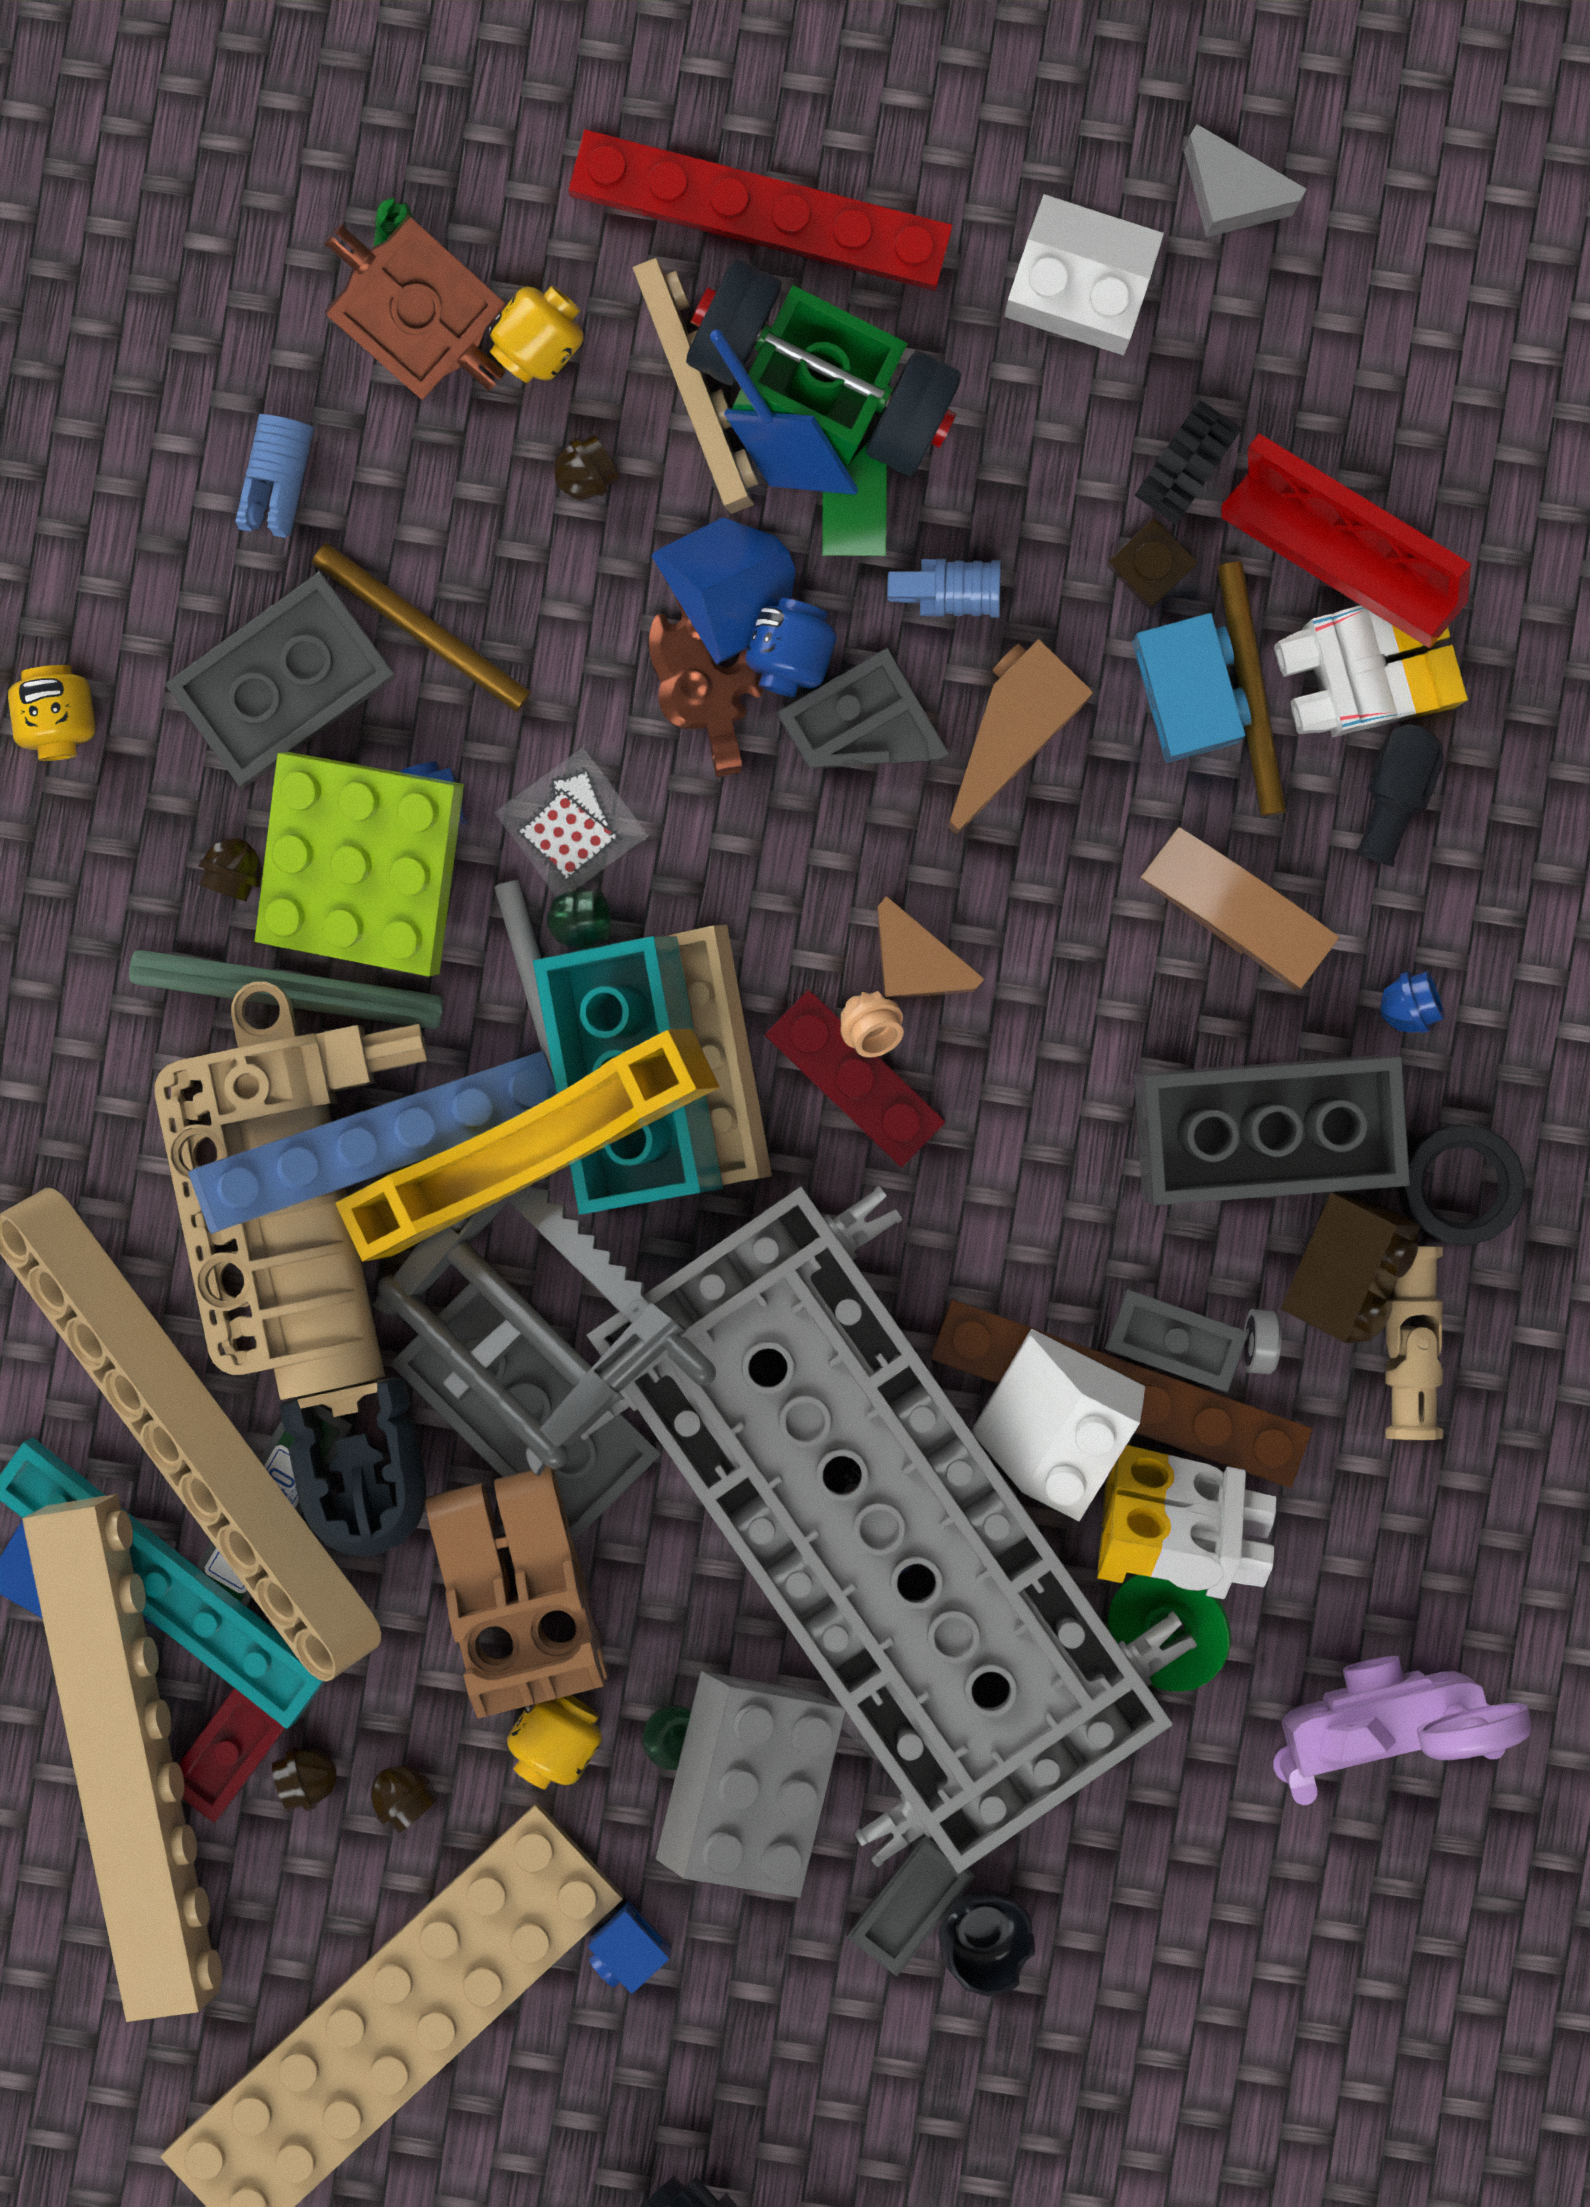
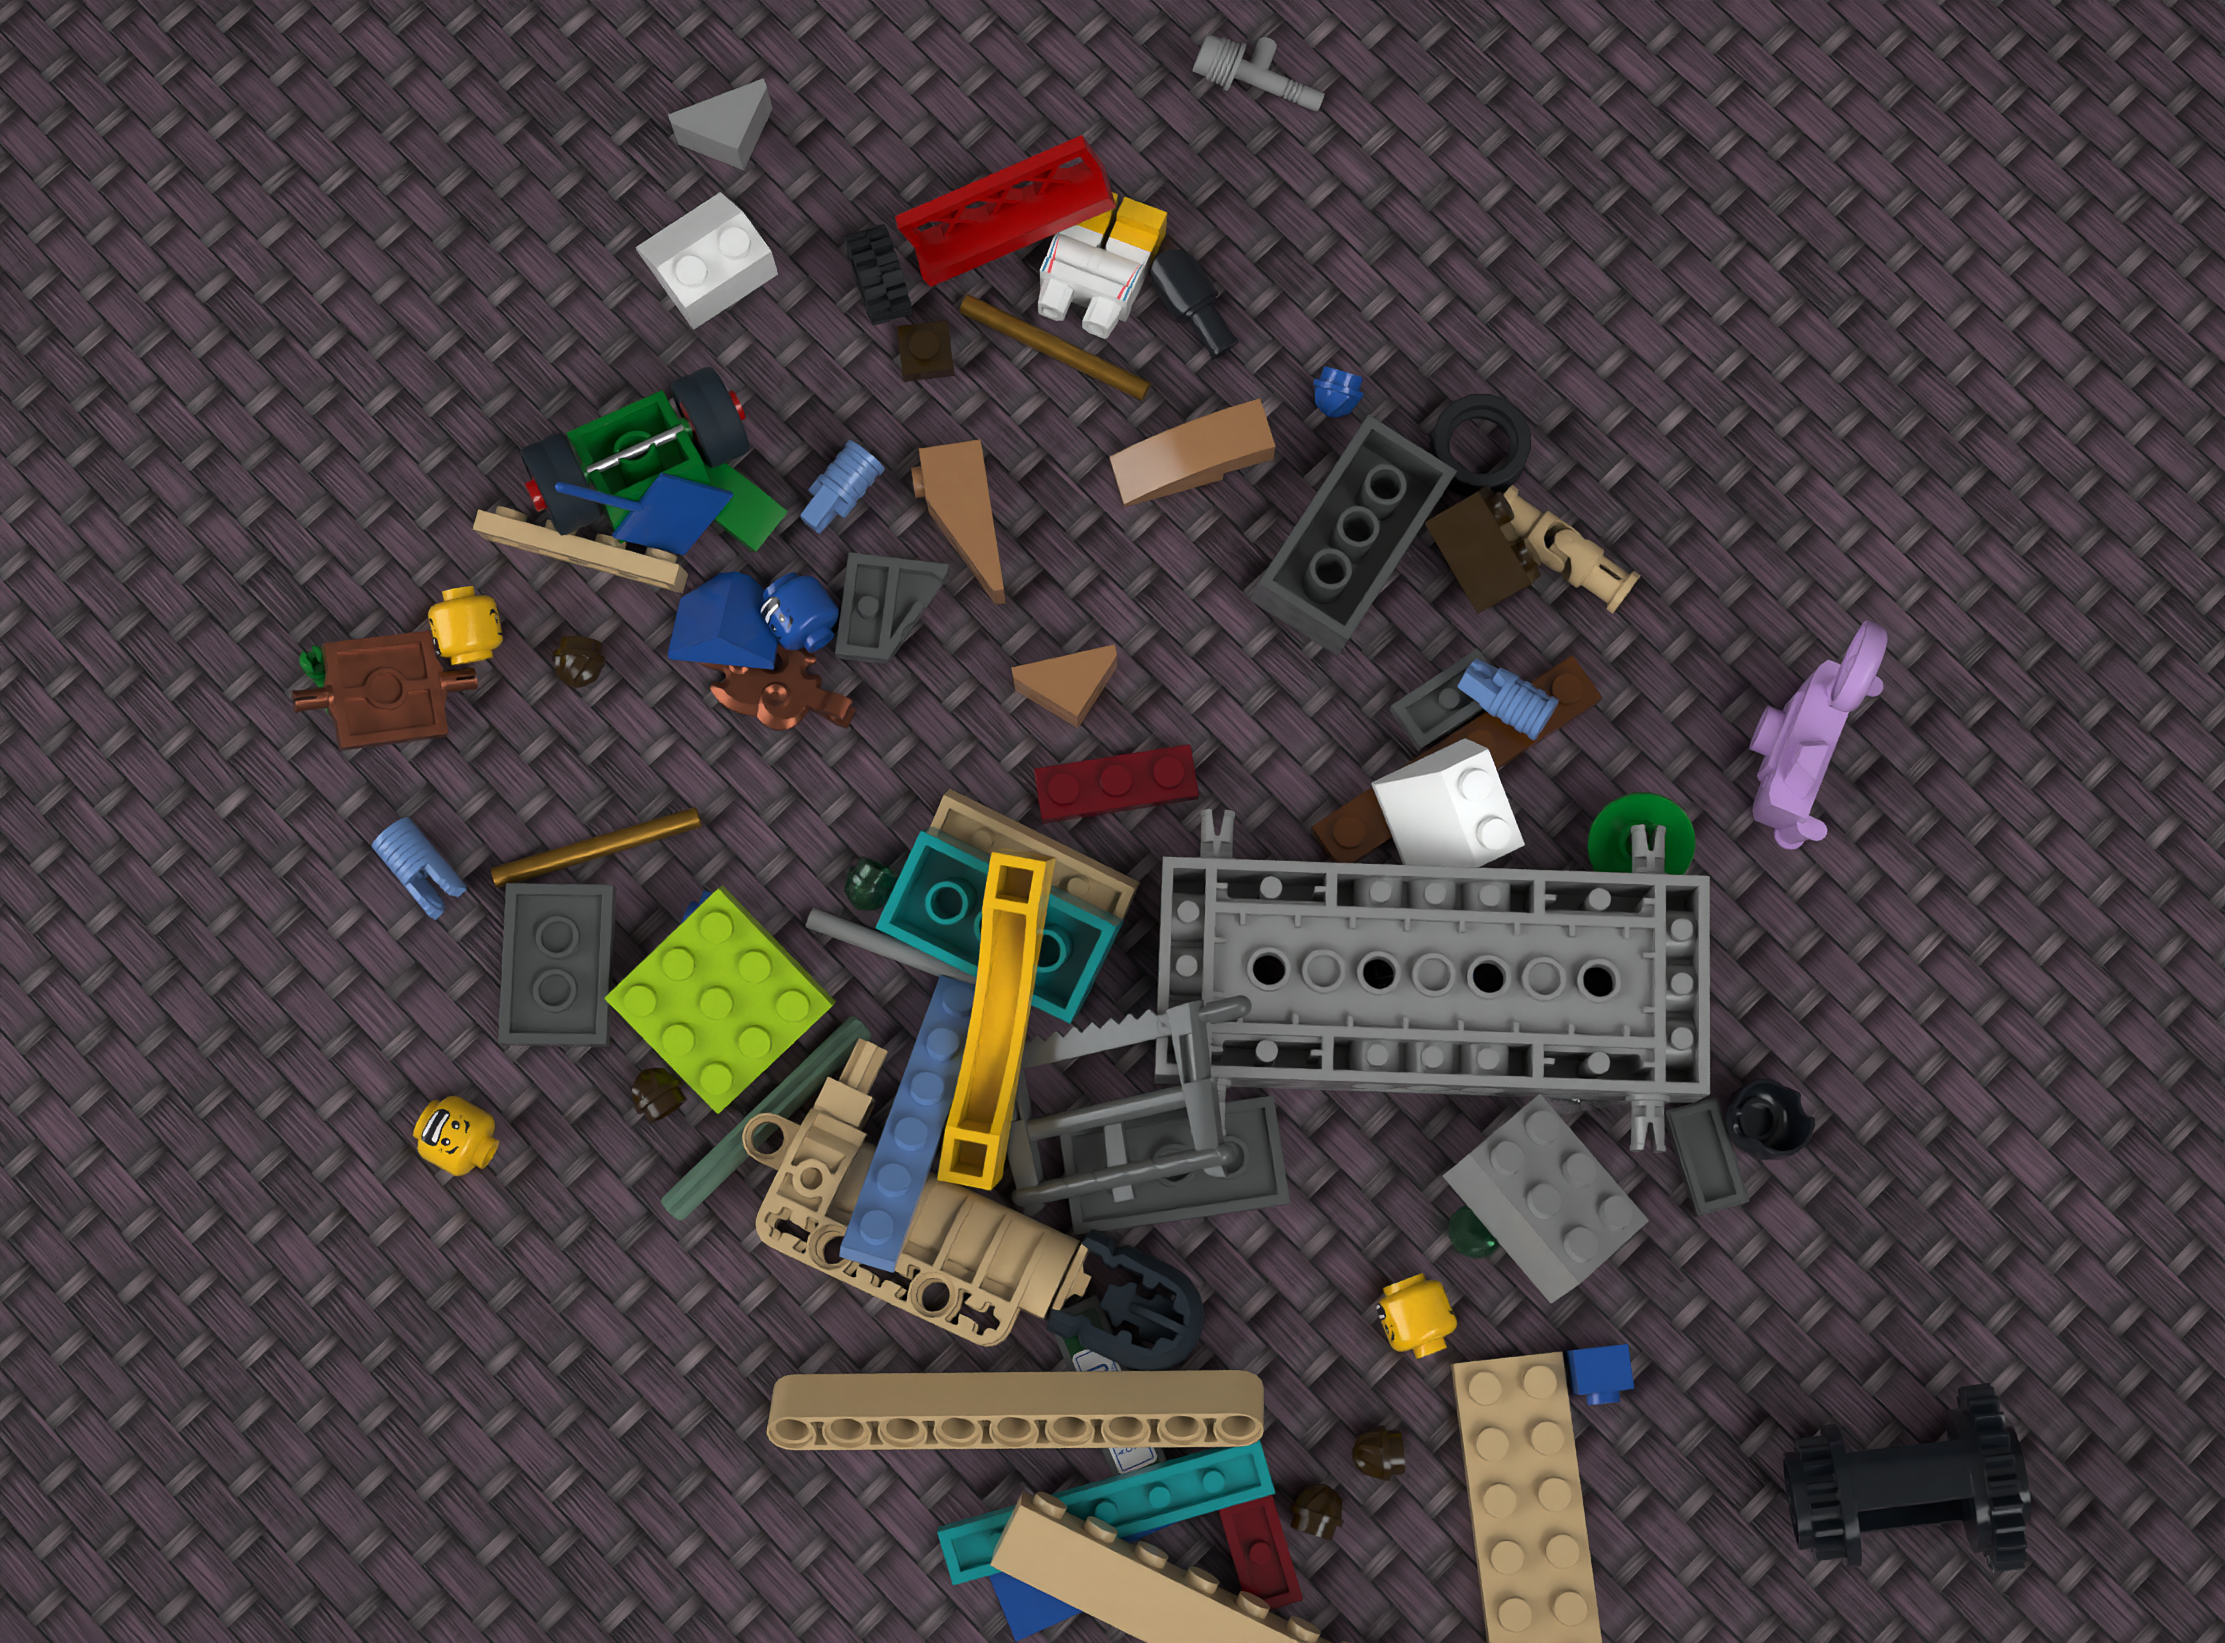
camera: 55 degrees left, 10 degrees down
medium nougat connector [425,1466,608,1718] -> none
clear sticker [494,747,649,901] -> none
red plate [568,129,953,292] -> none
light nougat plate [840,991,904,1057] -> none
white hips [1097,1445,1276,1599] -> none
dark azure brick [1132,613,1251,764] -> none
light grey tile [1243,1309,1281,1374] -> none
none -> medium blue hinge [1458,659,1559,741]

